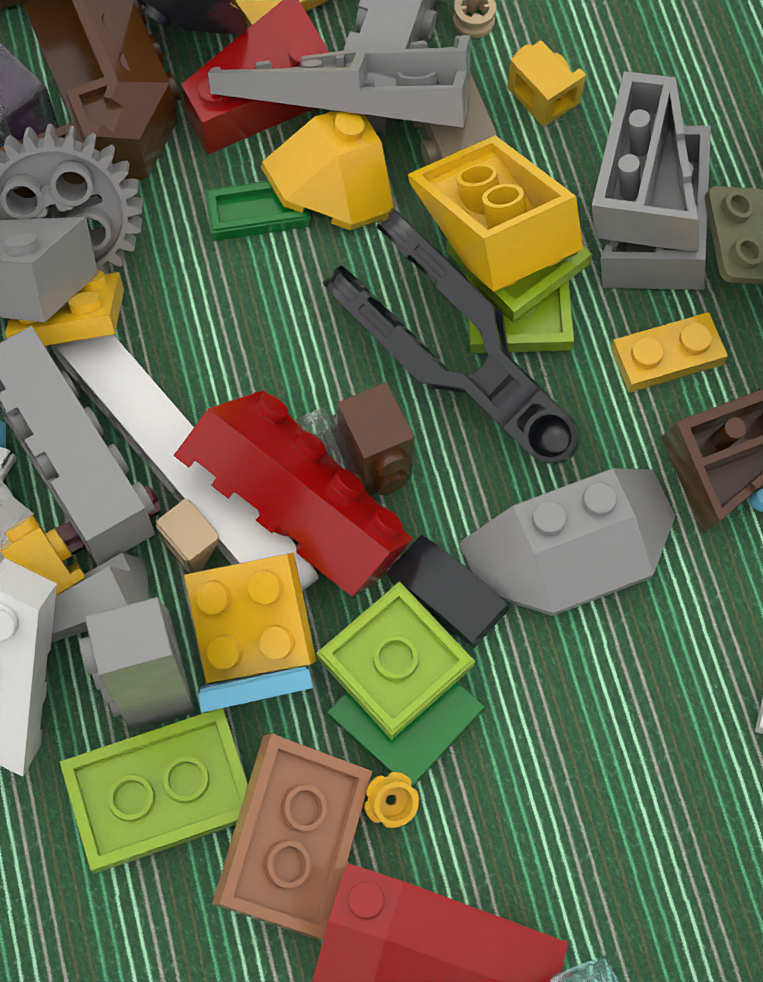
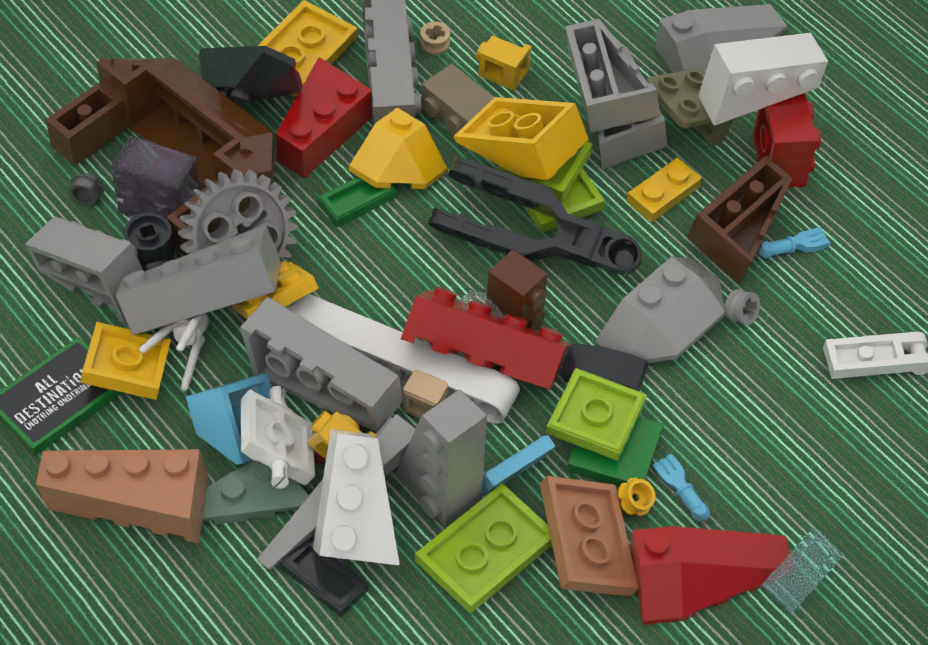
camera: 25 degrees left, 15 degrees down
yellow plate [184,552,317,684] -> none
light grey wedge [208,35,471,128] -> none
none -> medium azure piece [651,454,710,522]
none -> light grey bush [725,289,760,325]

